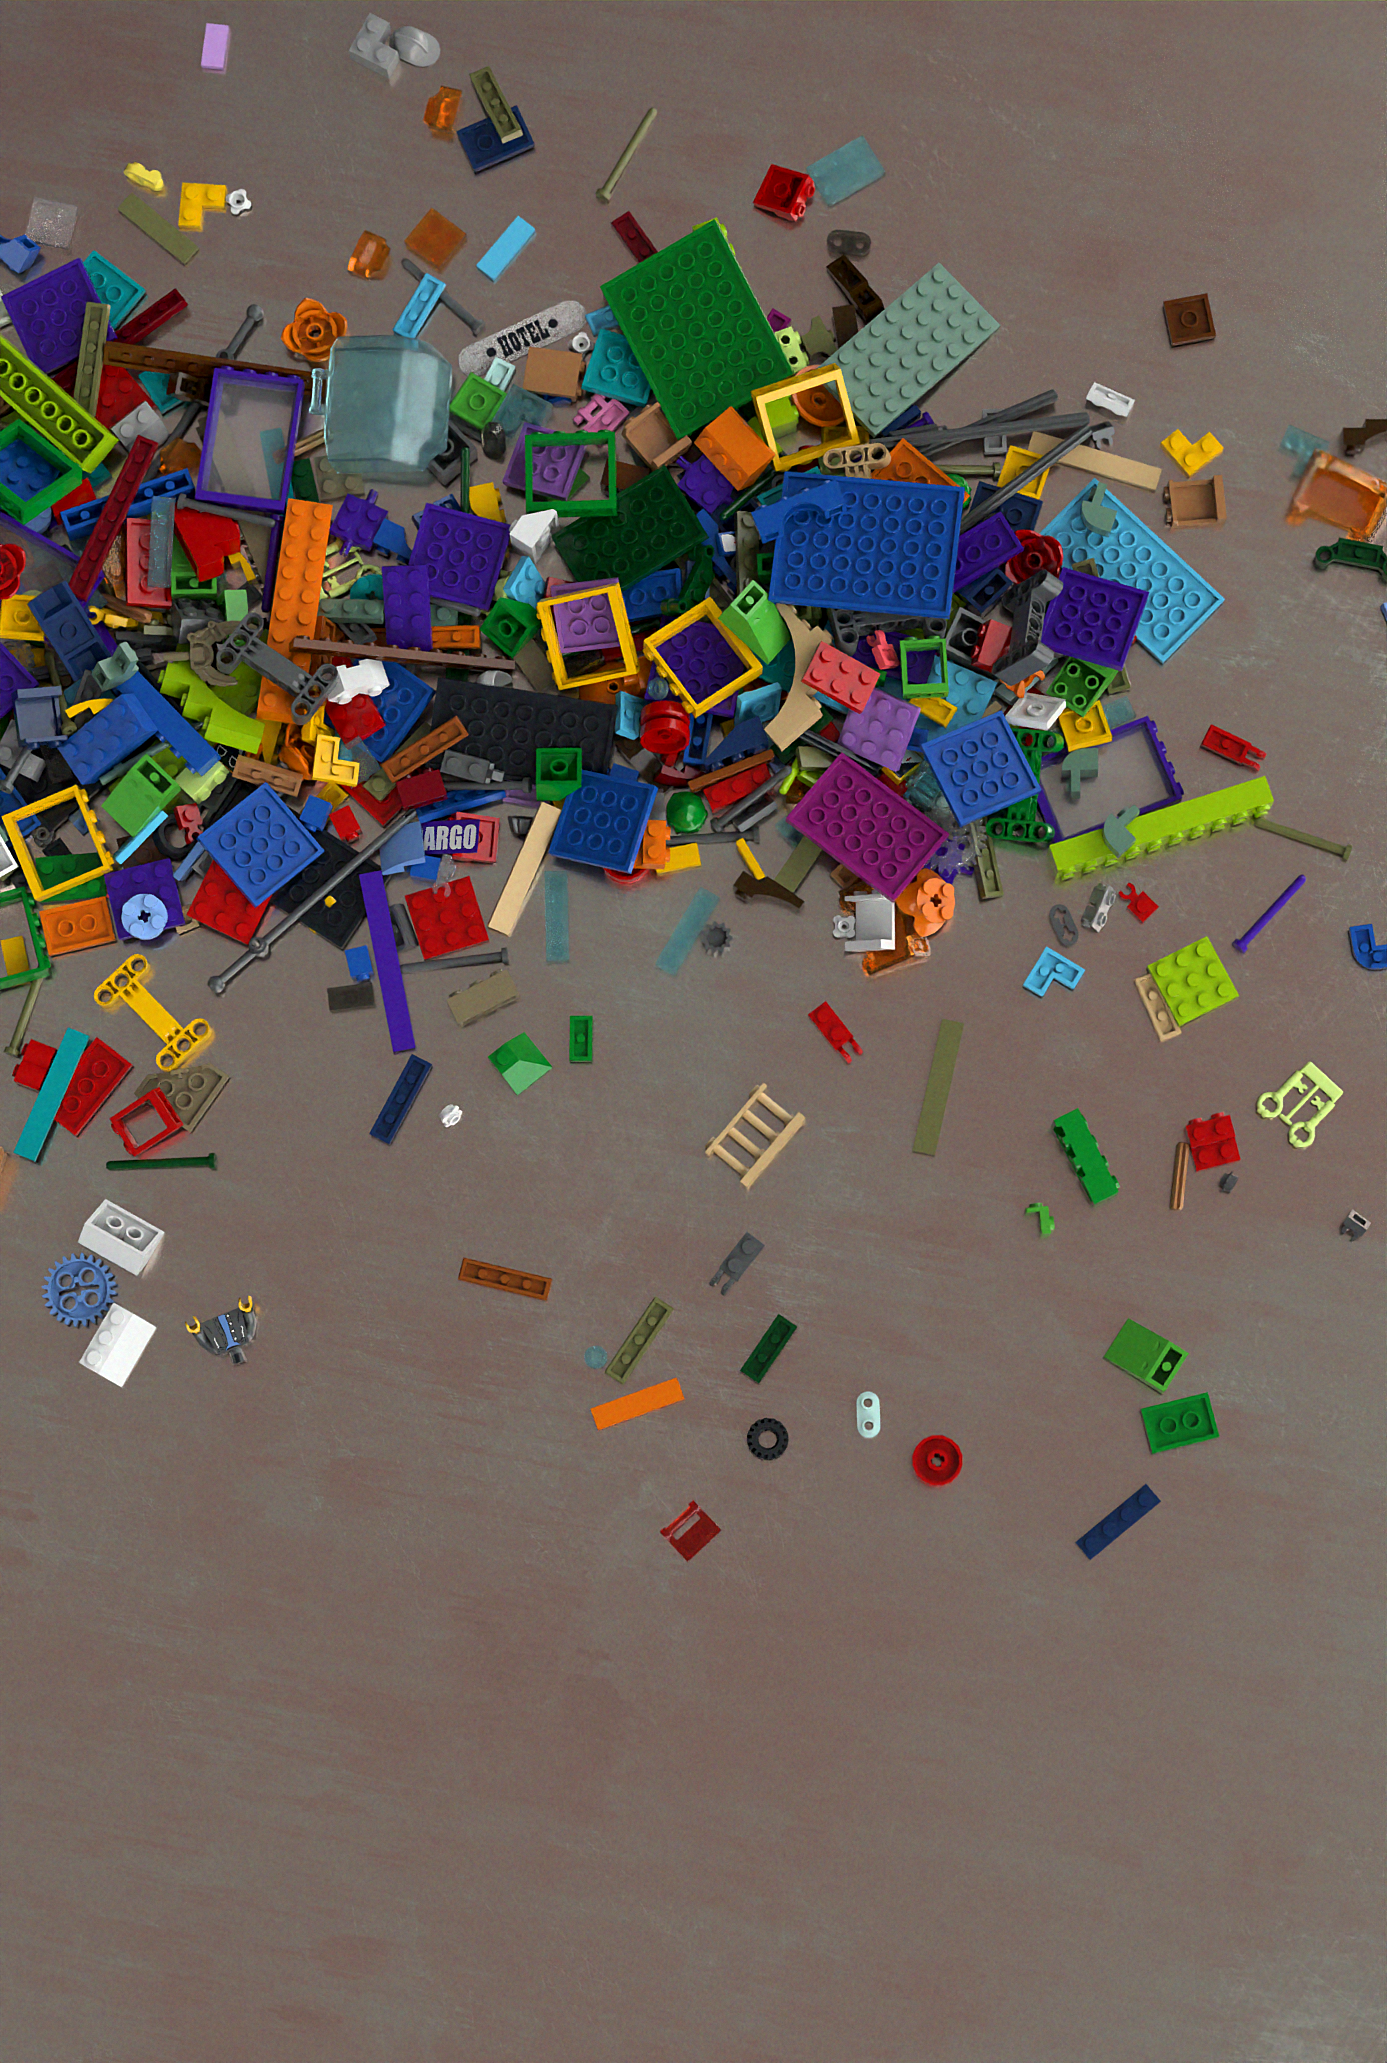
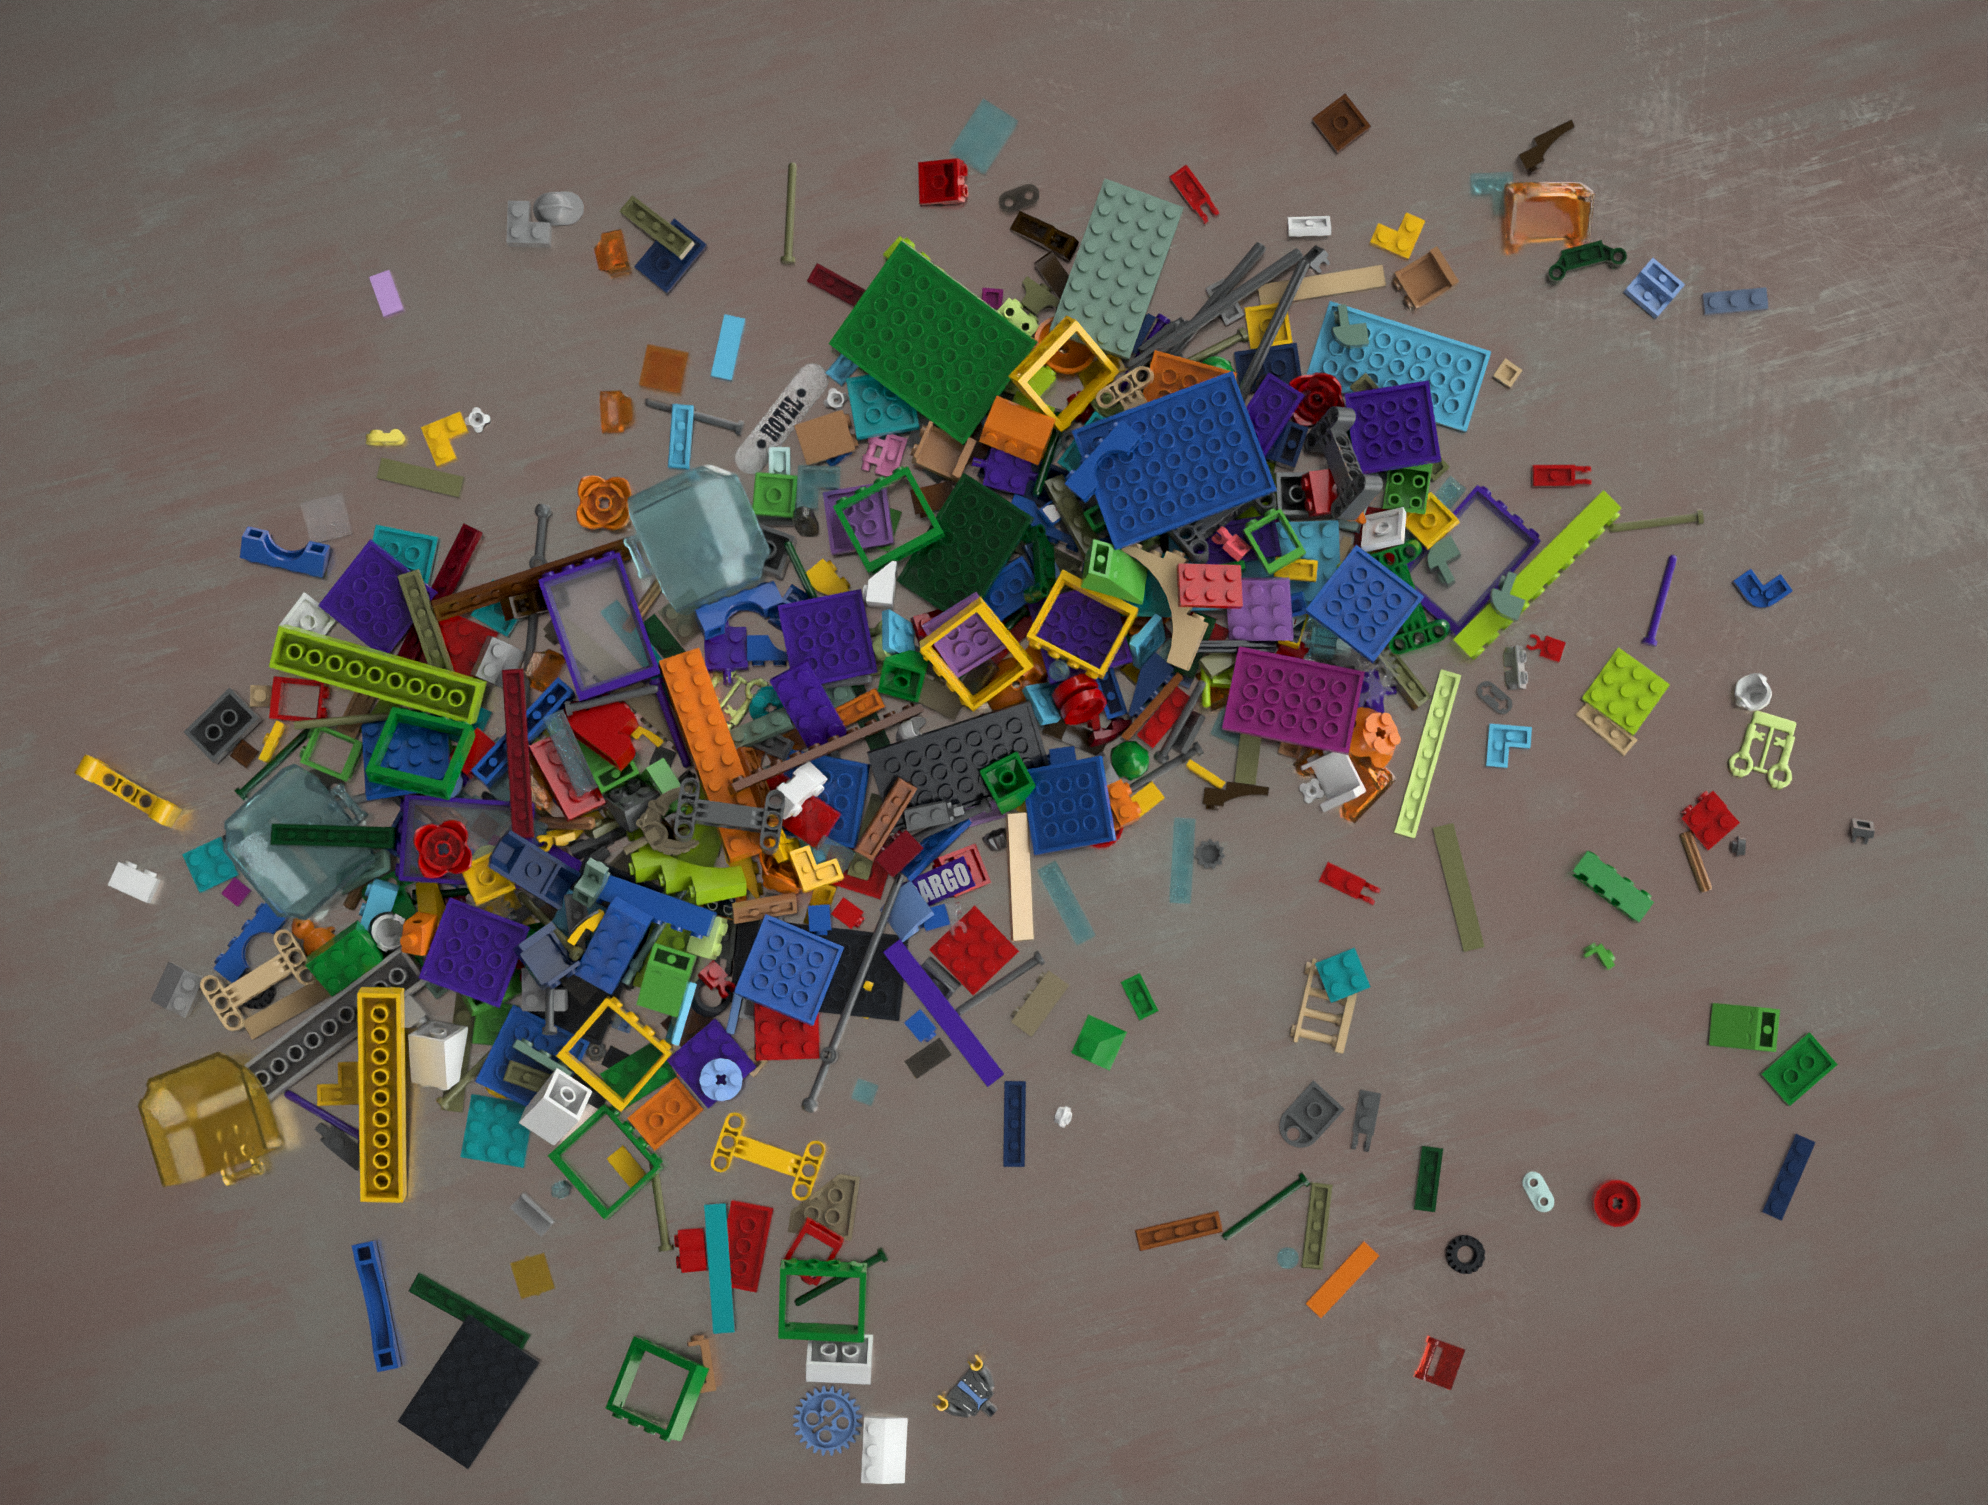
camera: 30 degrees left, 5 degrees up
none -> blue arch [695,581,784,640]
none -> green window [778,1258,867,1343]
none -> clear light blue plate [851,1078,878,1106]
none -> red hinge [1169,165,1219,224]
none -> dark green bar [1222,1173,1311,1240]
none -> dark grey tile [1279,1080,1345,1148]
none -> teal plate [1314,947,1371,1003]
none -> yellowish green plate [1394,669,1461,839]
none -> tan plate [1493,358,1522,388]
none -> white cap [1735,673,1772,711]

